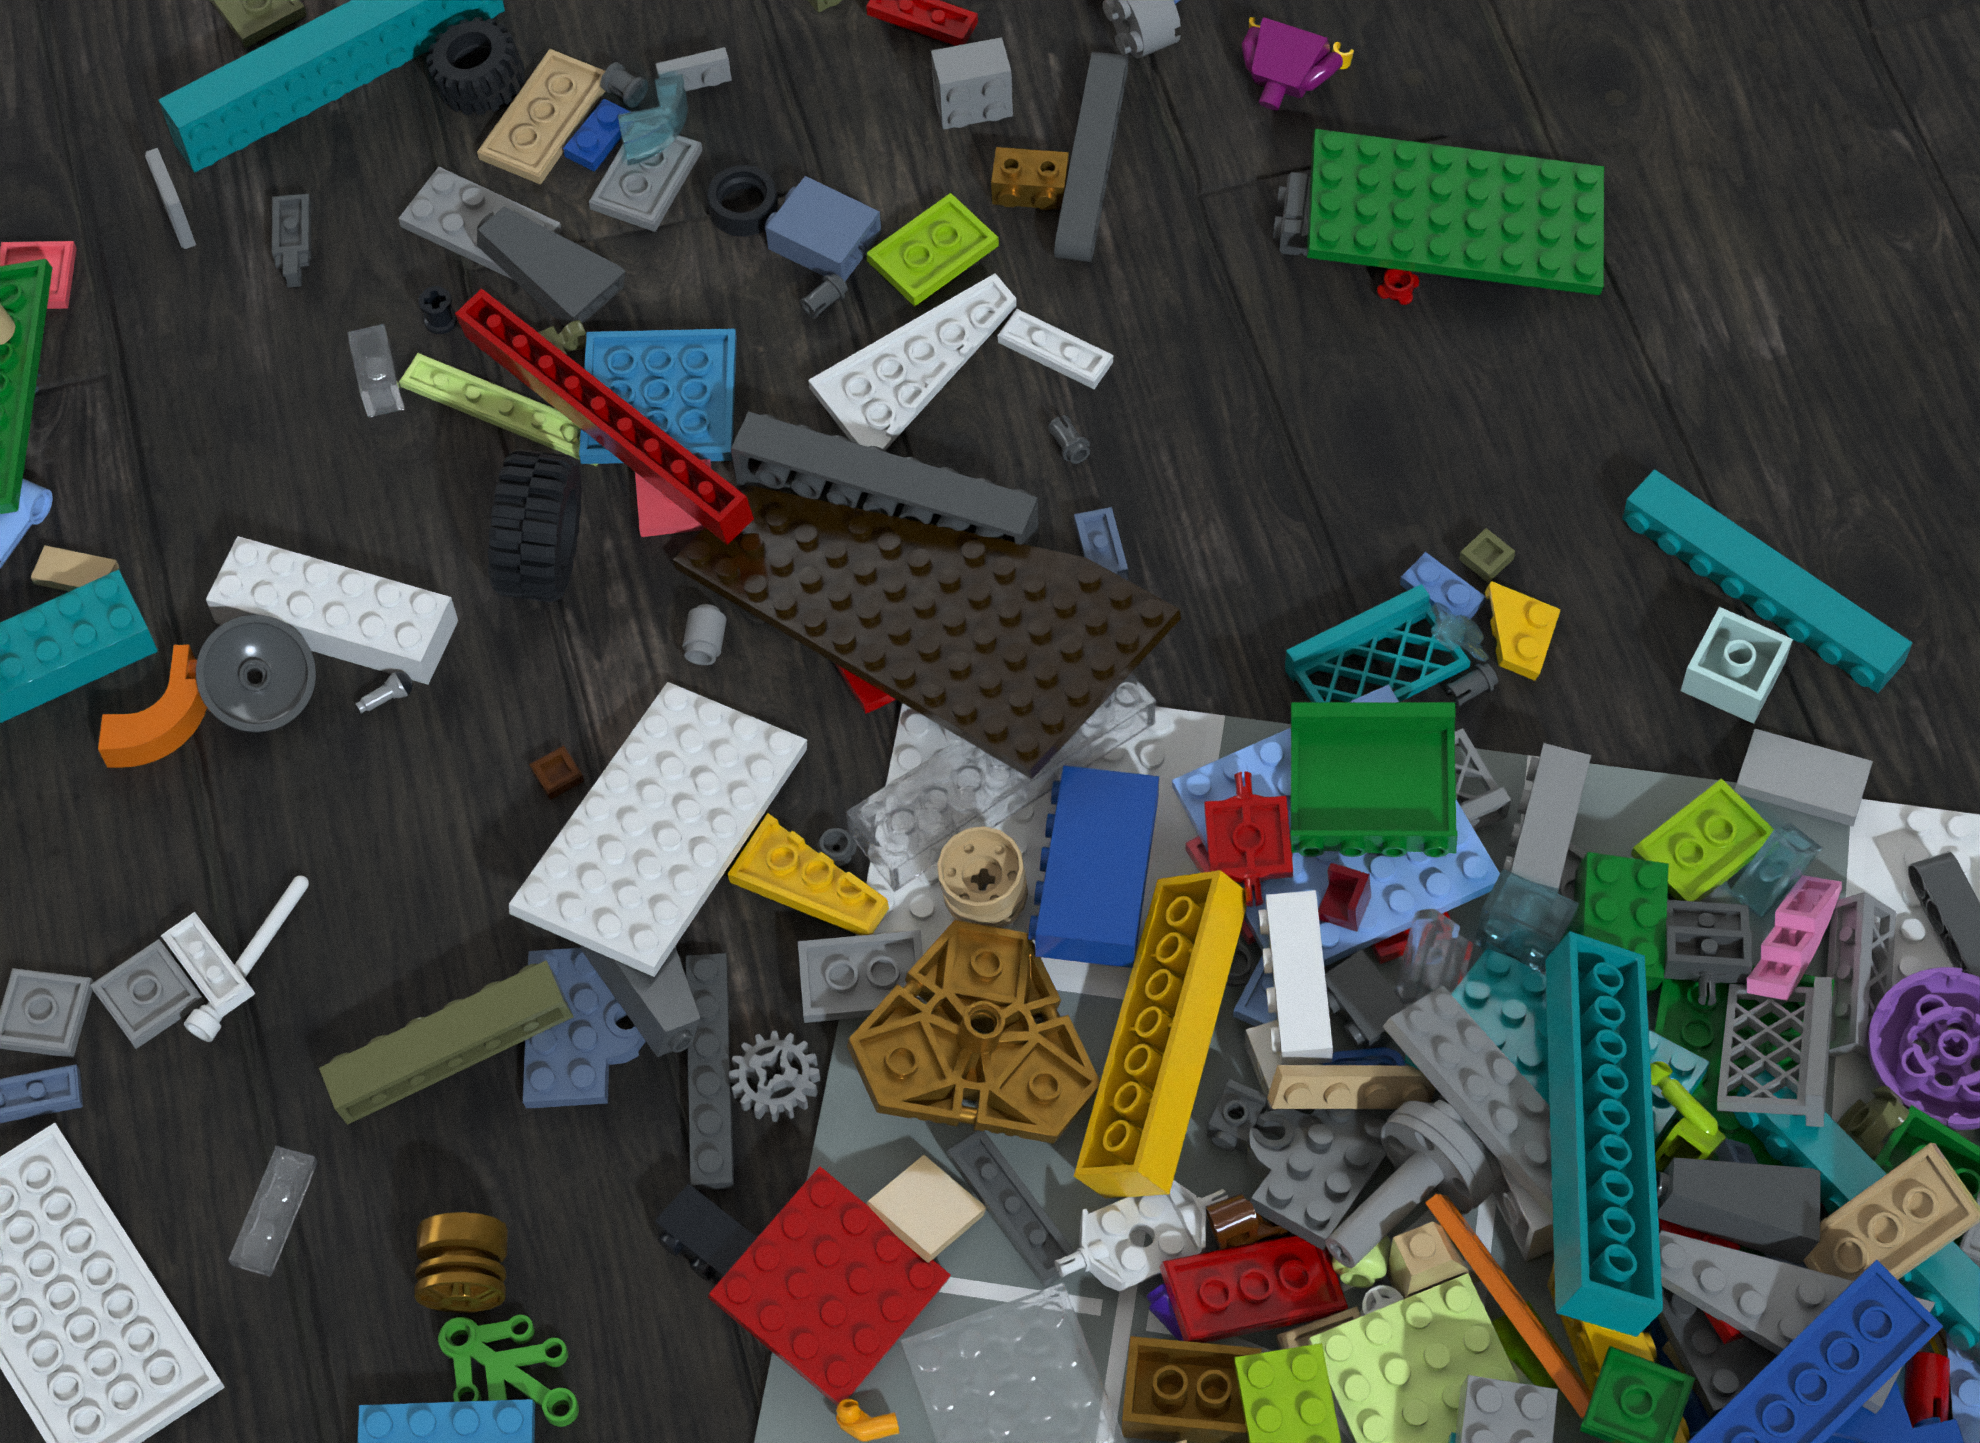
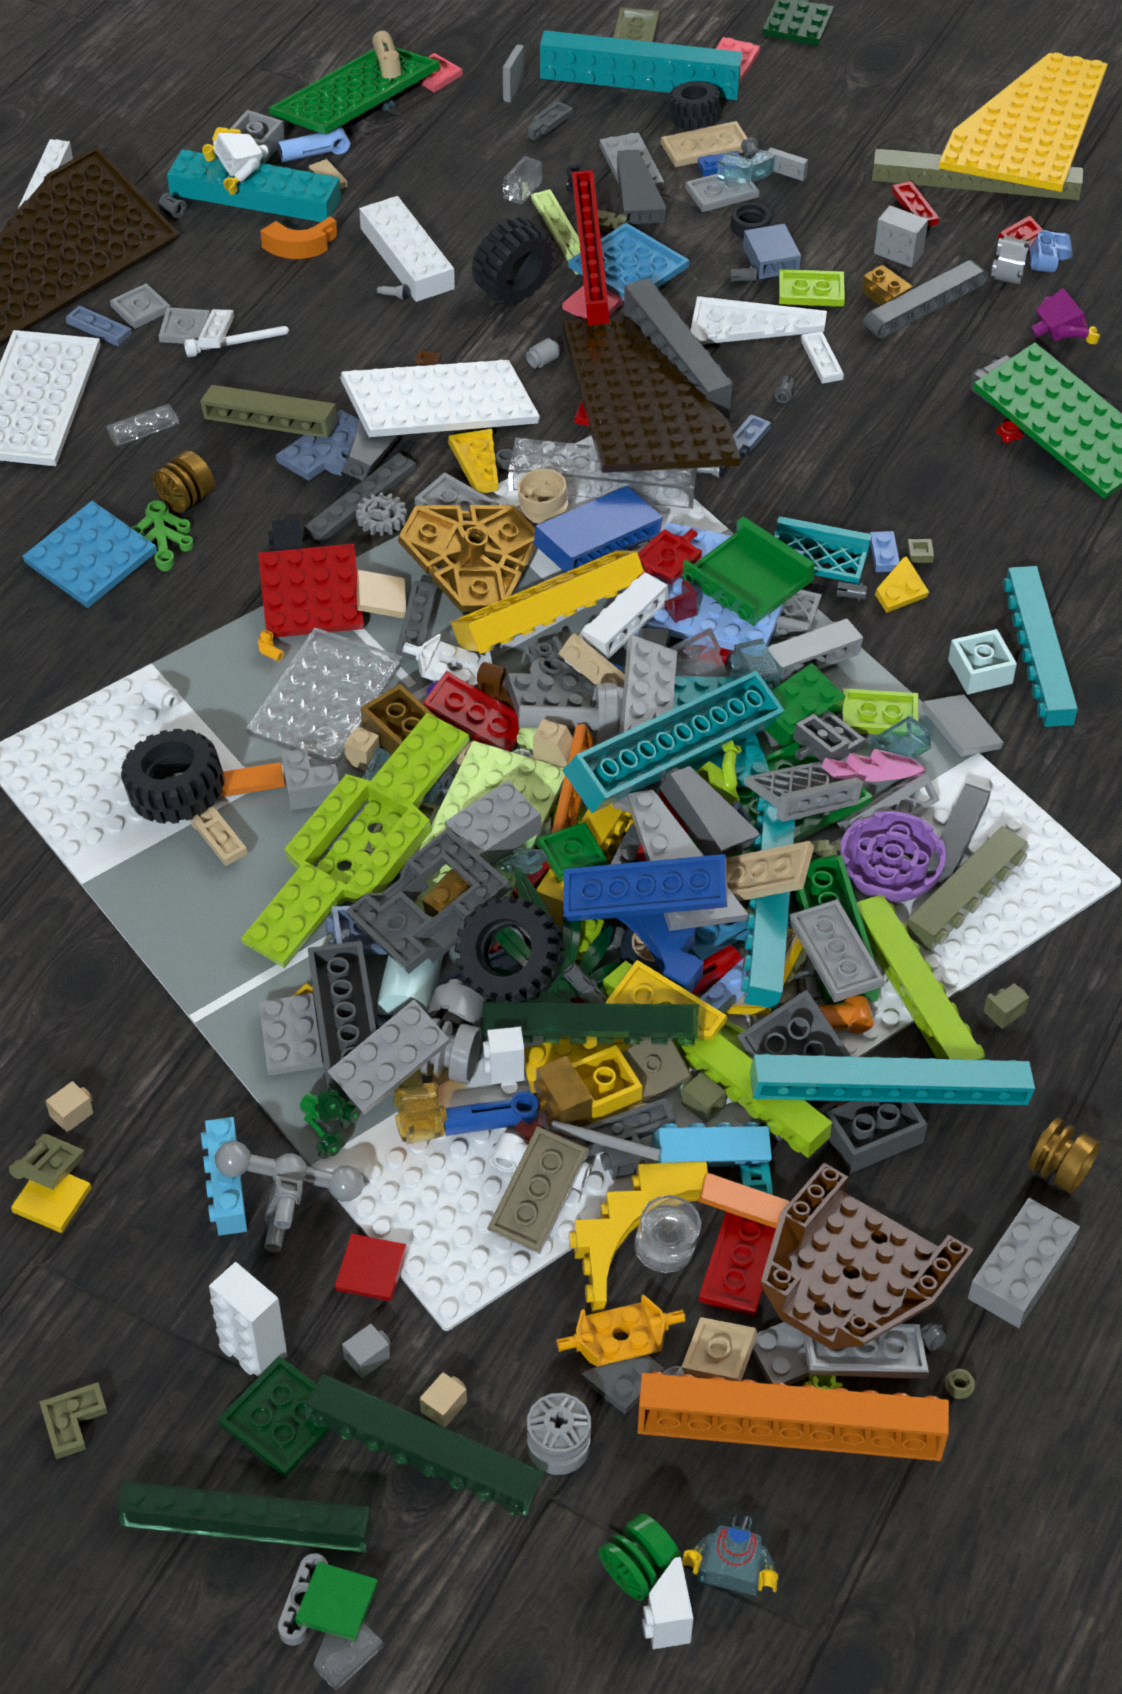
camera: 40 degrees right, 10 degrees down
dark grey dish [196,615,316,733] -> none
clear light blue plate [1431,602,1488,661] -> none

